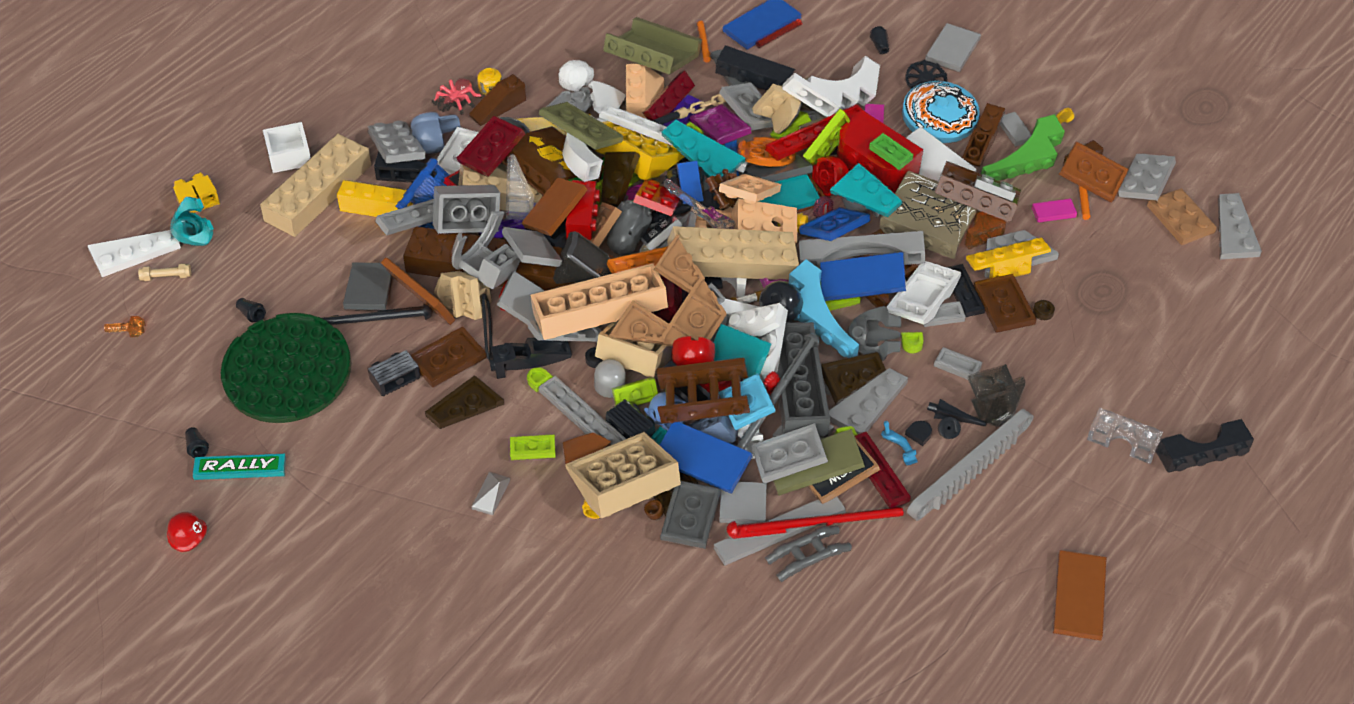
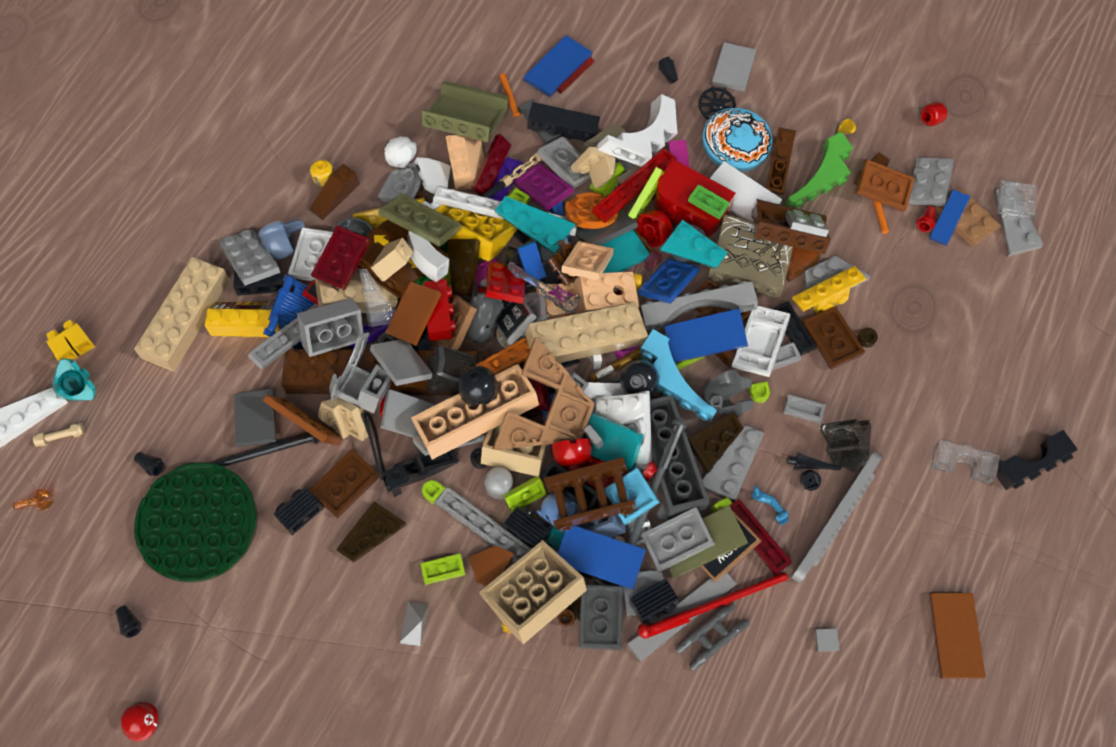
camera: 10 degrees left, 15 degrees up
tile [193,454,286,480] -> none
white piece [263,122,311,173] -> none
animal [431,78,482,115] -> none
black tile [905,421,932,446] -> none
light grey tile [1000,112,1032,146] -> none
dark pink tile [1032,199,1077,223] -> none
none -> tan slope [370,238,413,282]
none -> black cylinder [458,365,498,407]
none -> light grey tile [584,425,604,450]
none -> black brick [629,578,679,624]
none -> light grey tile [815,629,840,652]
none -> red cone [916,206,936,232]
none -> red head [921,101,947,127]
none -> blue tile [930,190,971,246]
none -> clear plate [997,180,1038,219]

